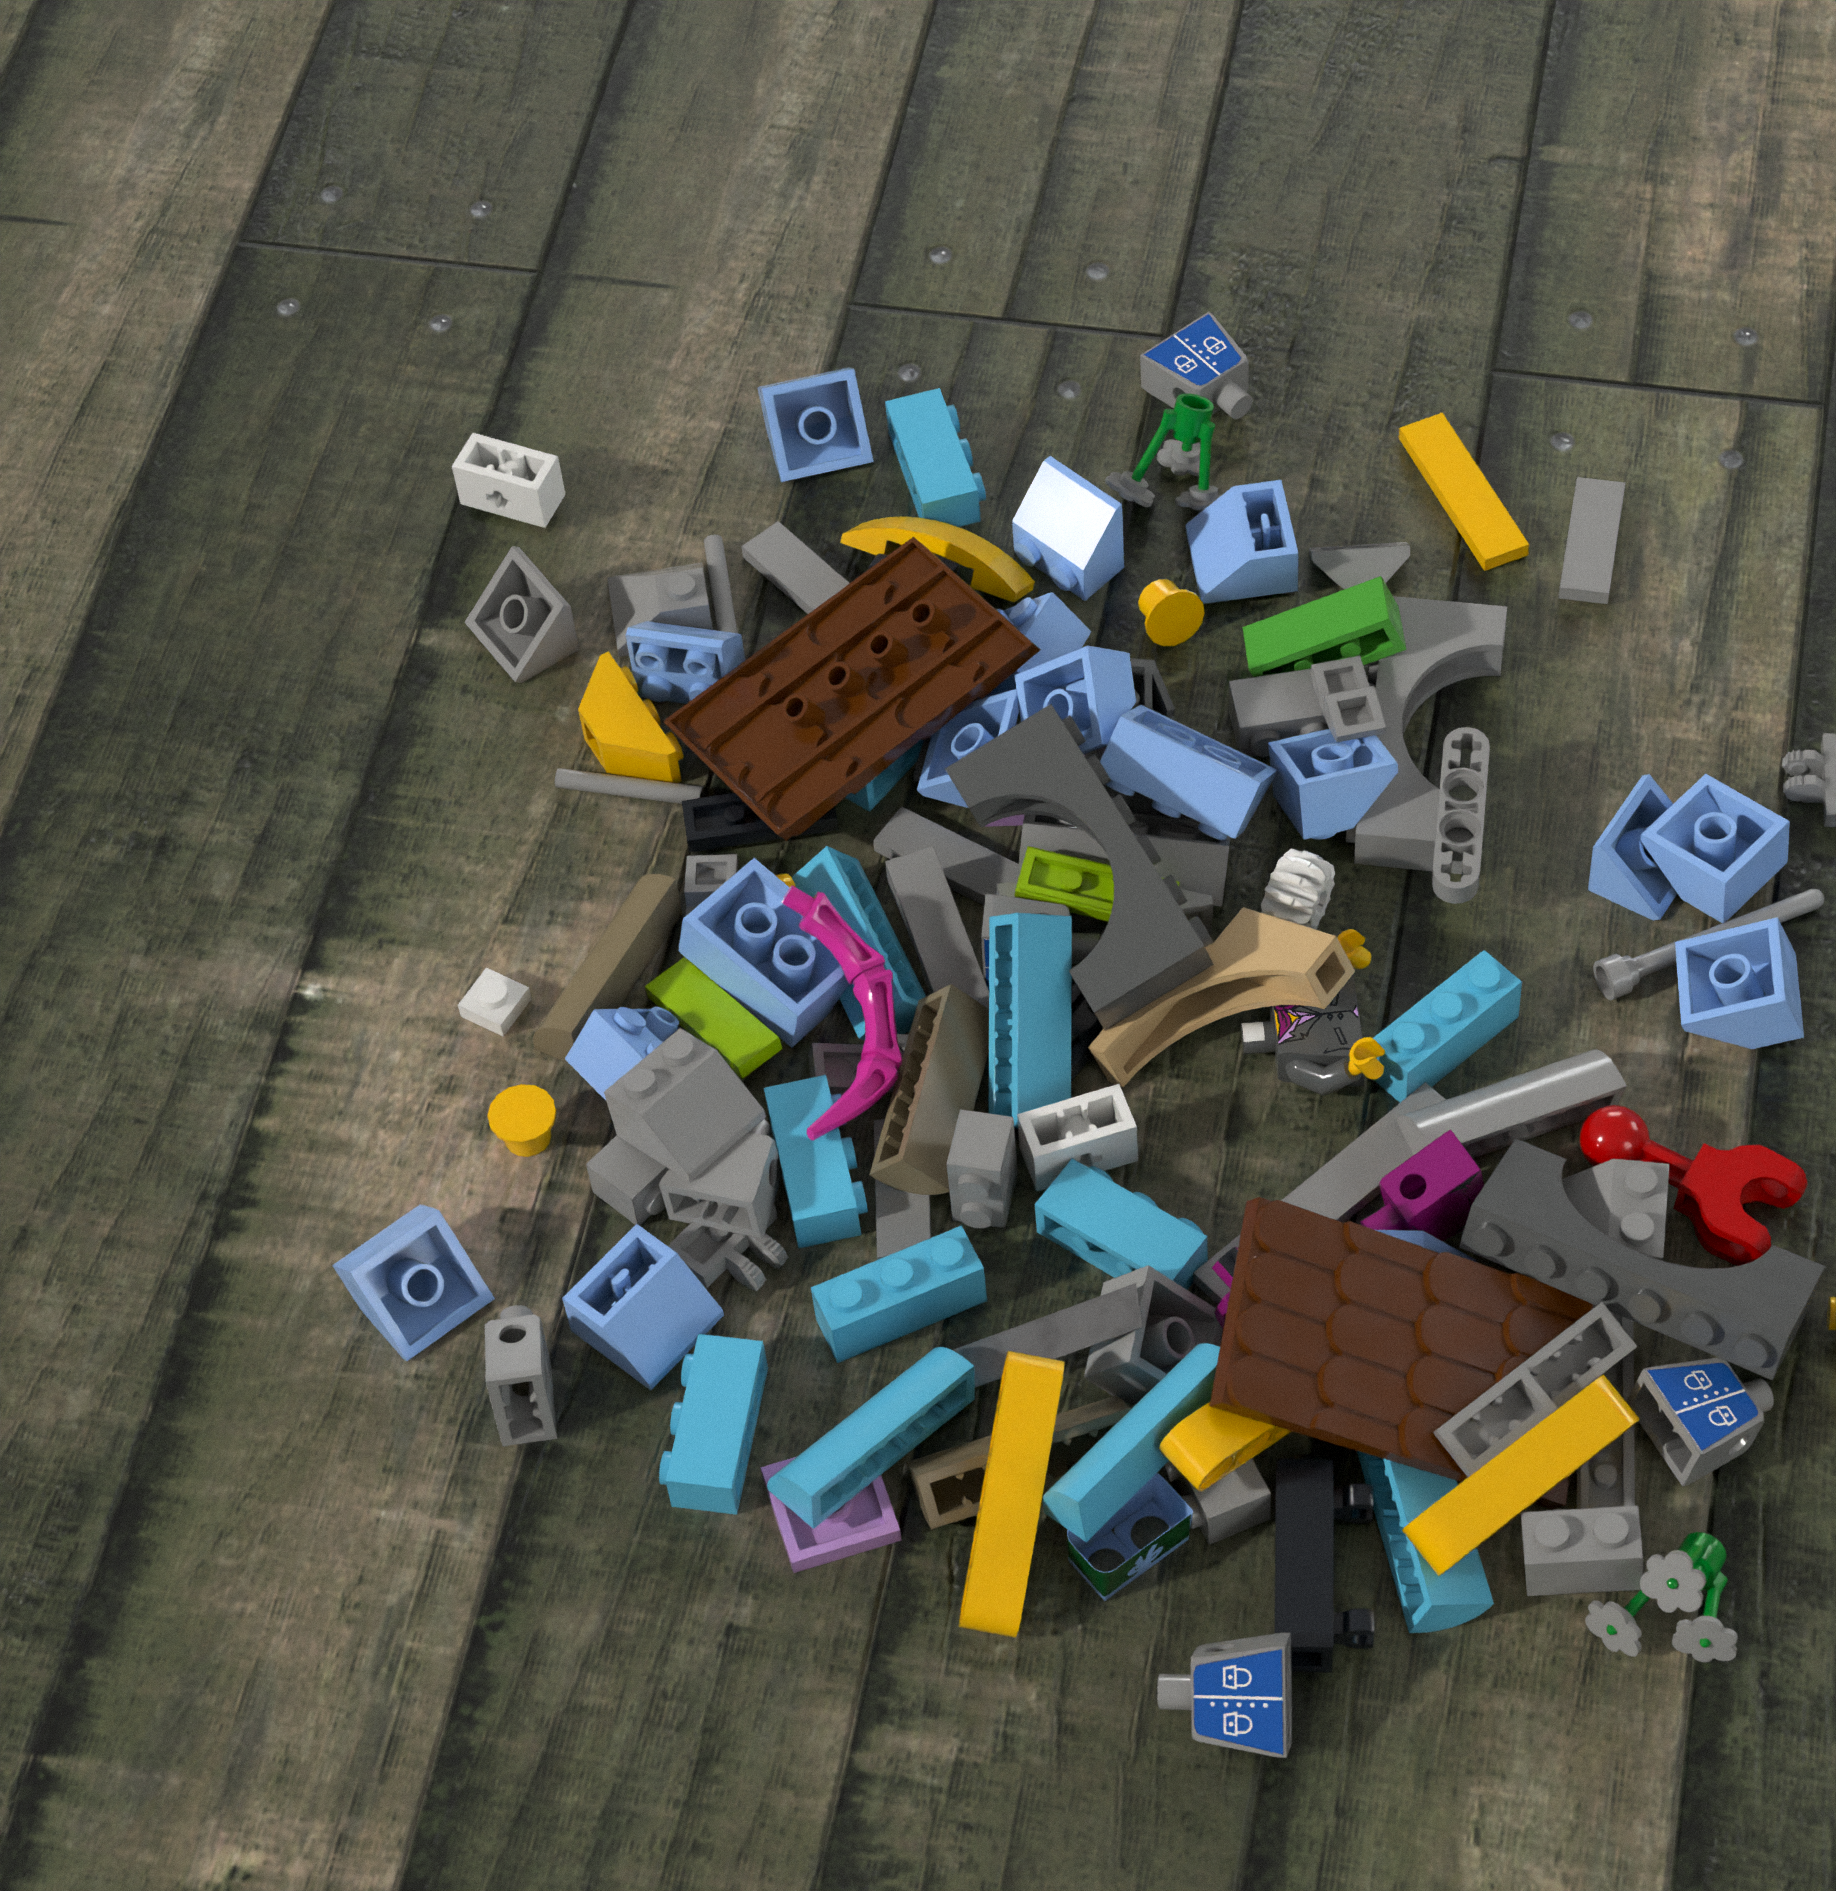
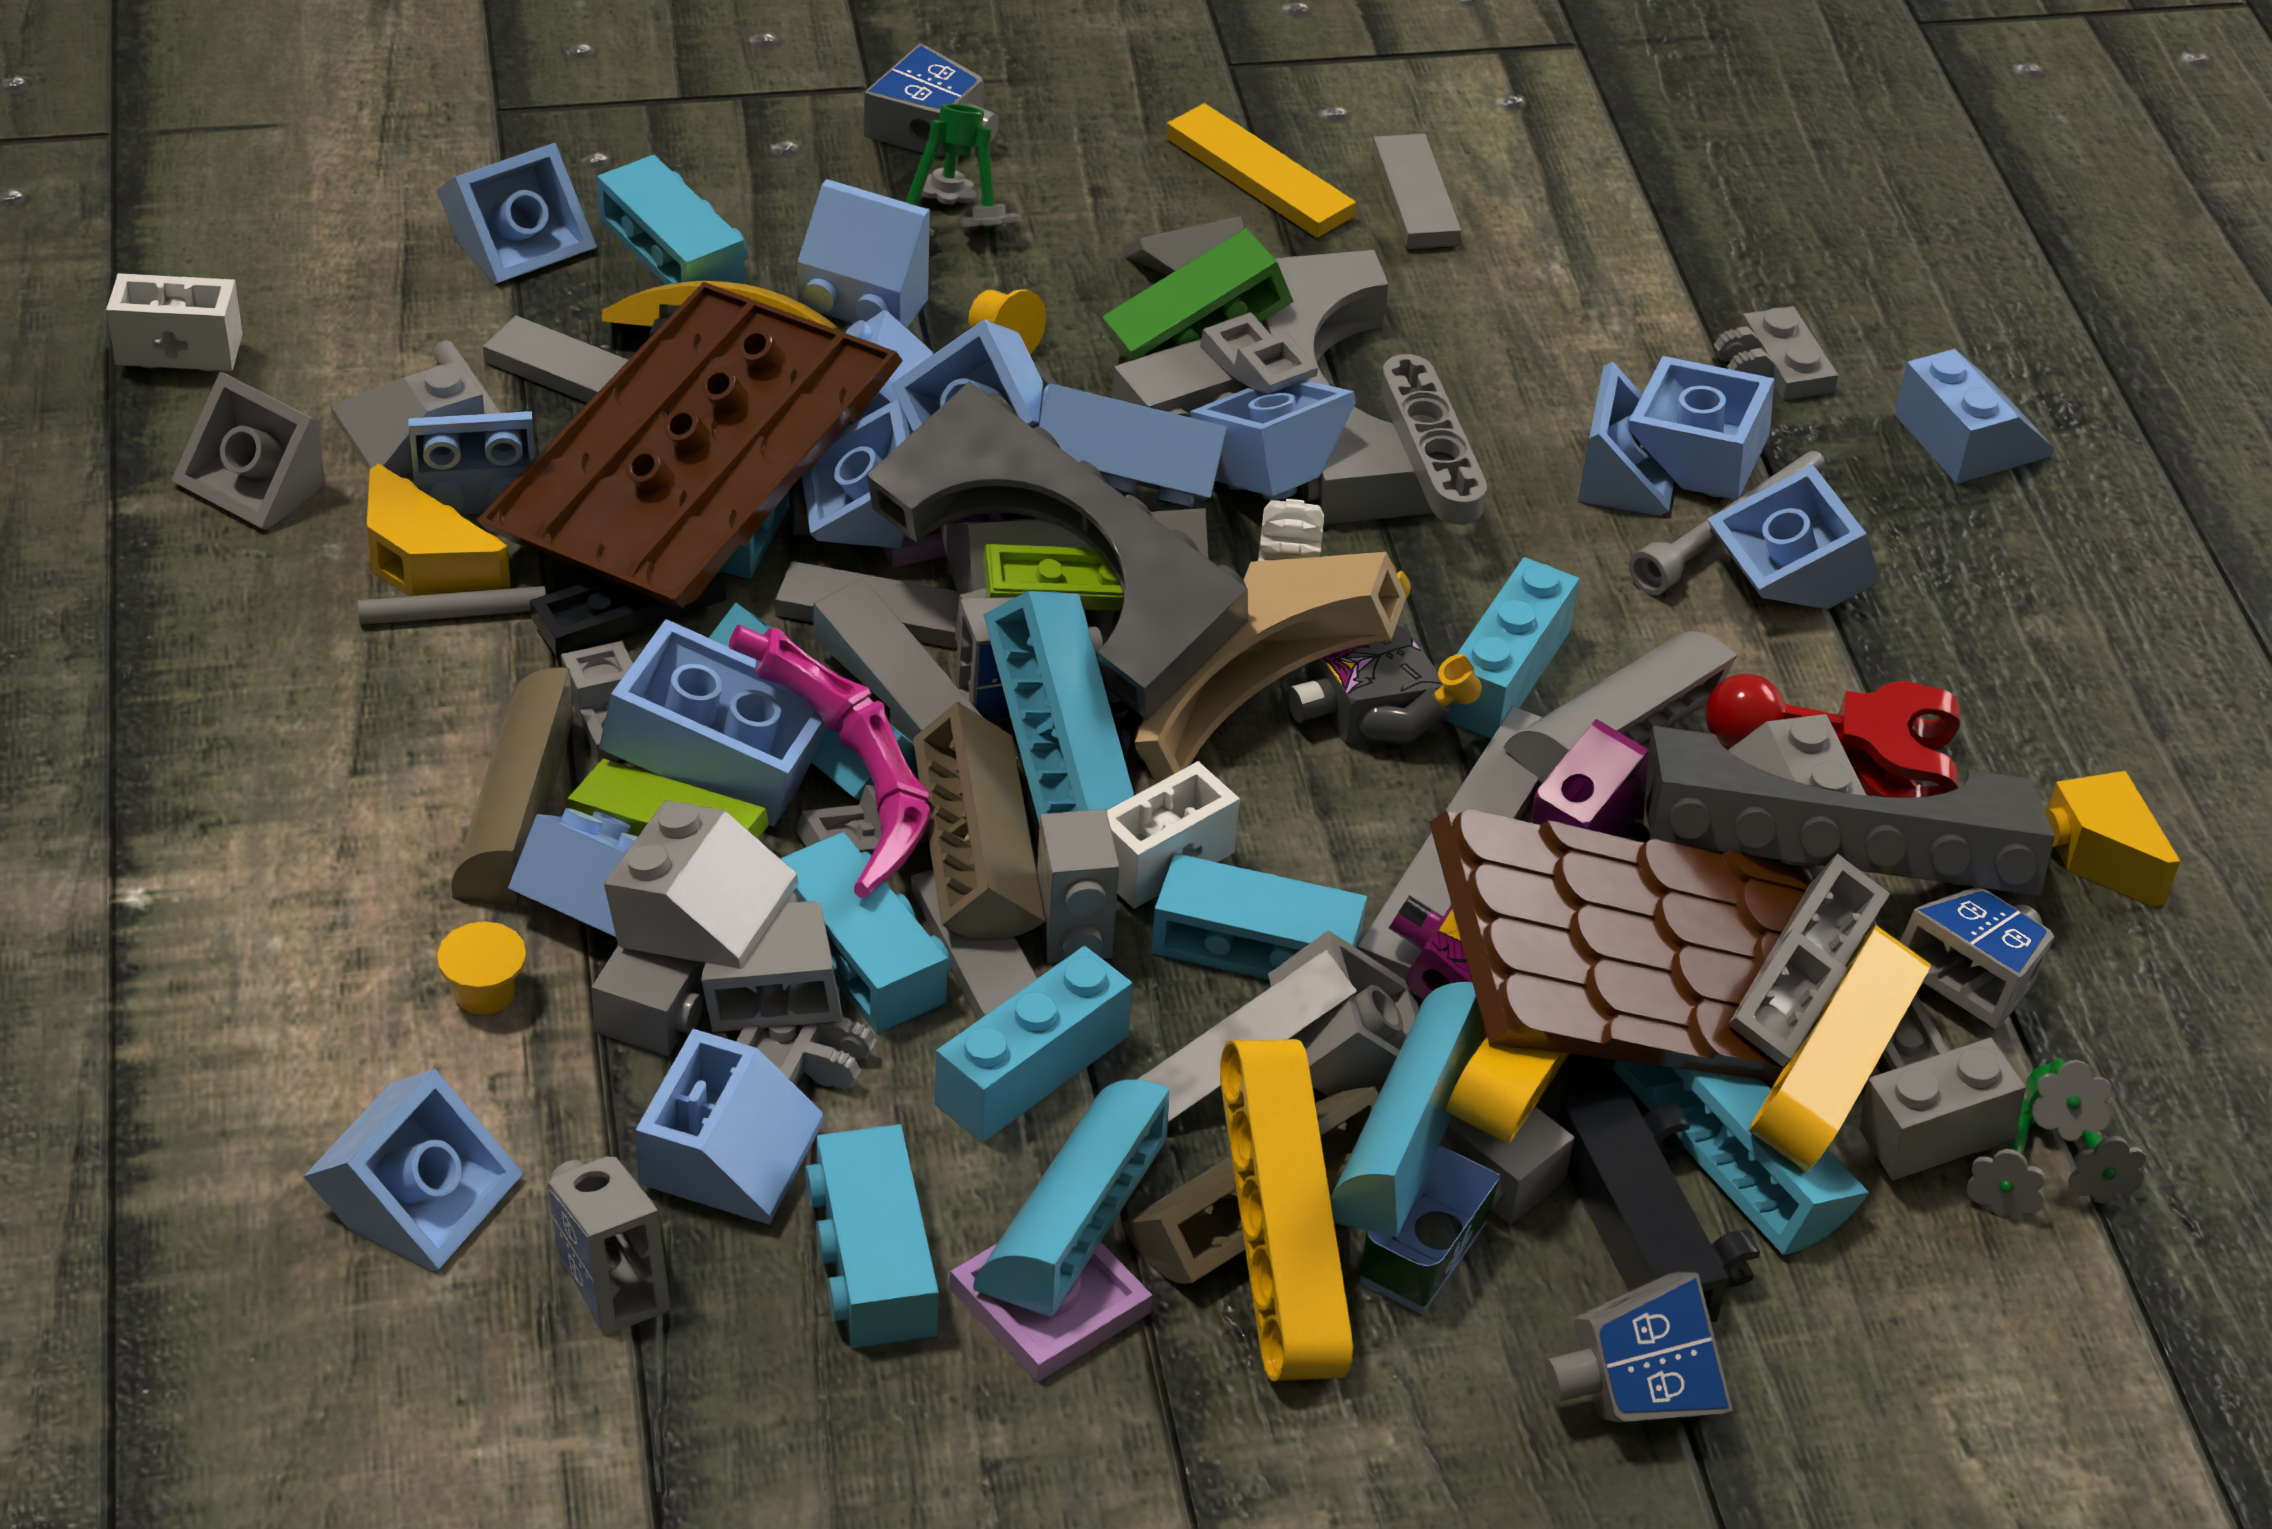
camera: 30 degrees left, 10 degrees down
white plate [458,968,532,1037] -> none
light blue slope [1185,480,1298,604] -> none

